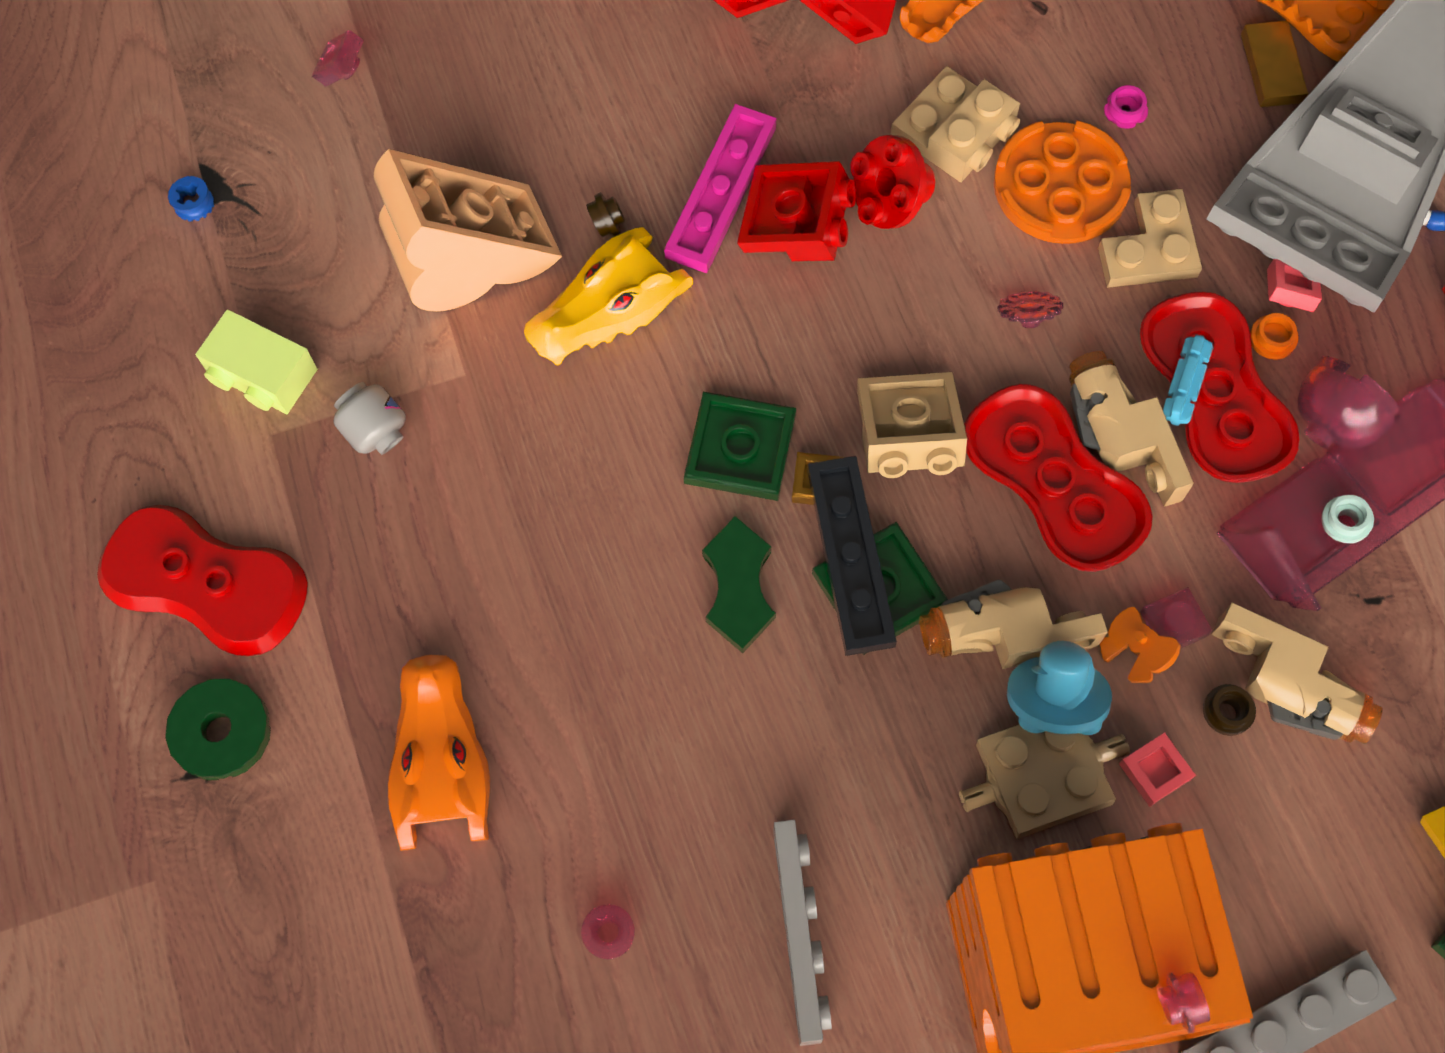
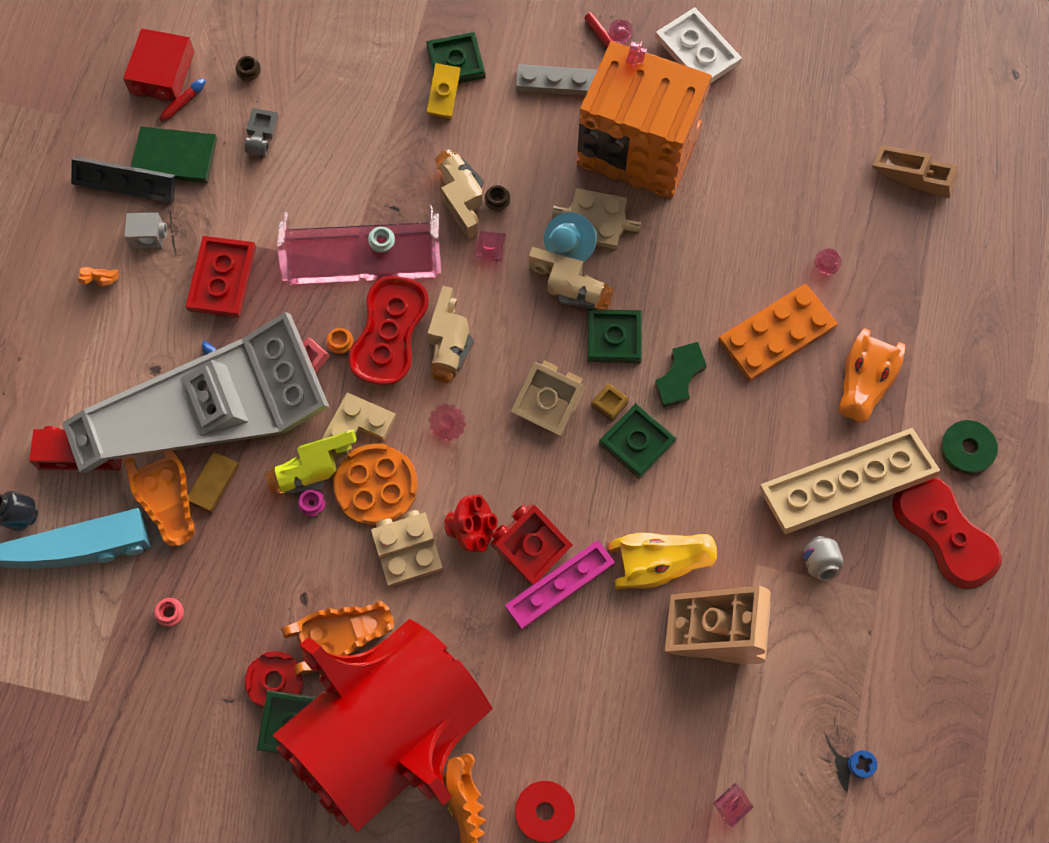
camera: 150 degrees left, 0 degrees up
yellowish green brick [195,309,318,414] -> none
dark brown plate [586,192,625,238] -> none
light grey plate [773,820,832,1046] -> none
black plate [807,456,897,656] -> none
red plate [964,384,1153,572] -> none
orange piece [1100,607,1181,683] -> none
coral plate [1119,732,1196,807] -> none
medium azure axle [1163,335,1213,426] -> none
clear pink cylinder [1297,356,1400,449] -> none
none -> neon yellow plate [265,429,357,494]
none -> orange plate [718,283,838,382]
none -> tan plate [760,428,940,535]

